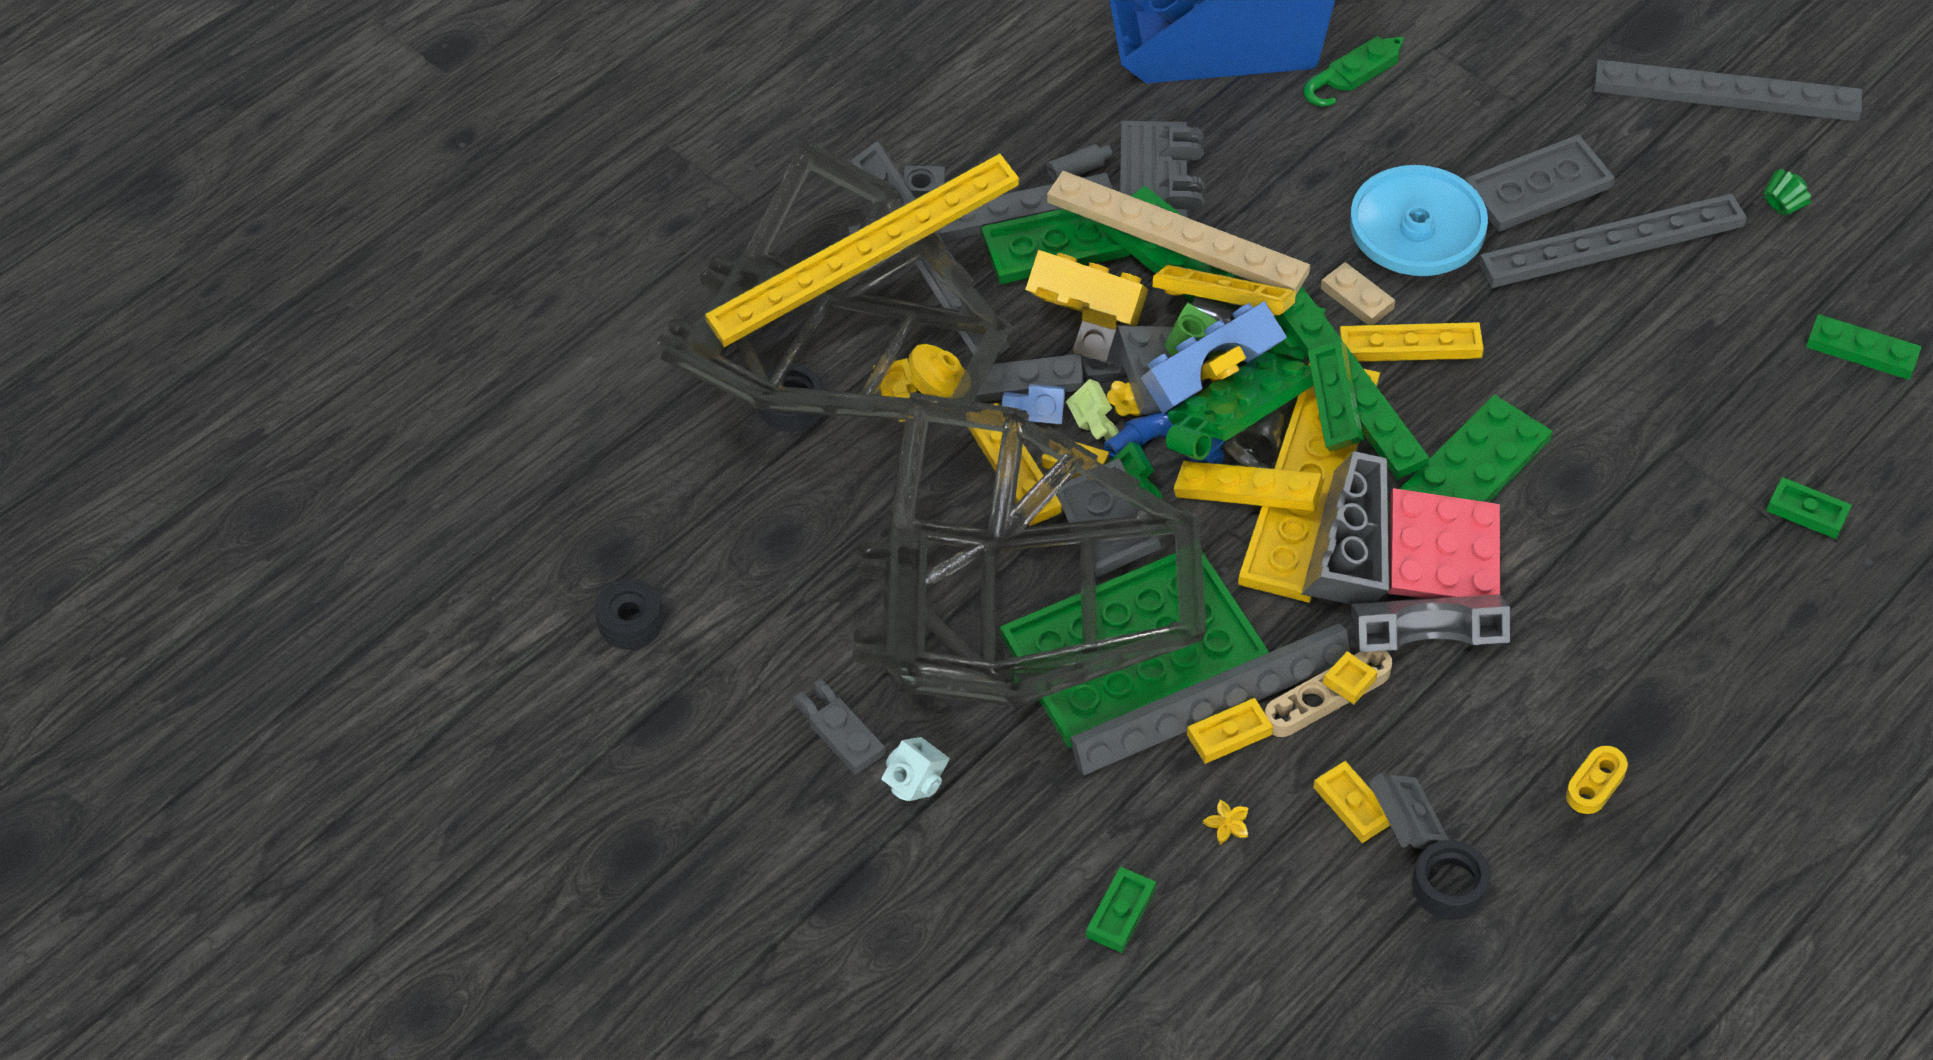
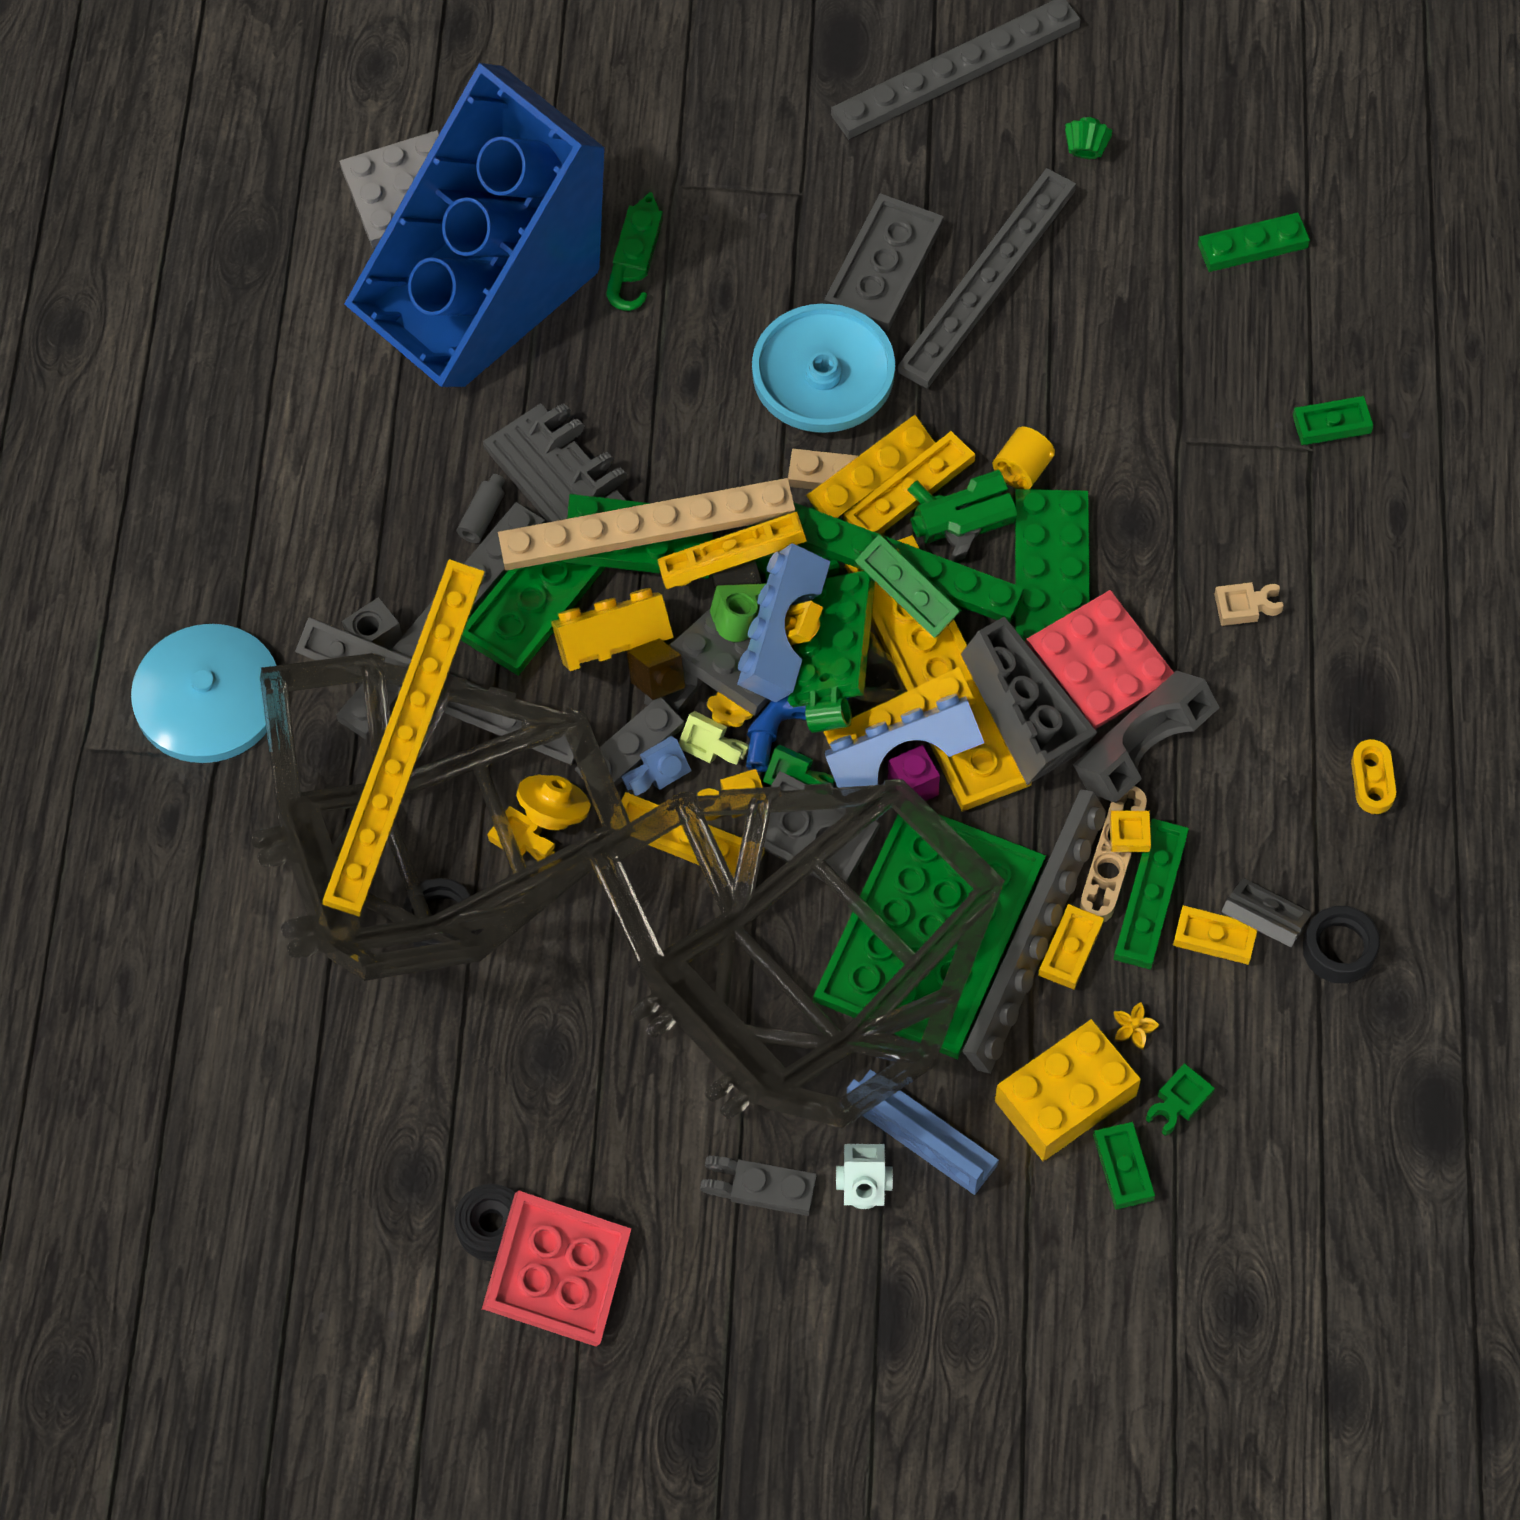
camera: 40 degrees left, 10 degrees up
none -> medium azure dish [131,624,282,763]
none -> coral plate [482,1191,631,1346]
none -> yellow plate [806,415,935,518]
none -> medium blue arch [825,694,984,799]
none -> medium blue fence [847,1069,999,1195]
none -> magenta brick [888,745,940,805]
none -> green piece [907,470,1017,562]
none -> yellow piece [992,426,1055,489]
none -> yellow brick [995,1019,1141,1162]
none -> green plate [1113,818,1189,970]
none -> green plate [1146,1063,1215,1136]
none -> tan plate [1214,582,1284,626]

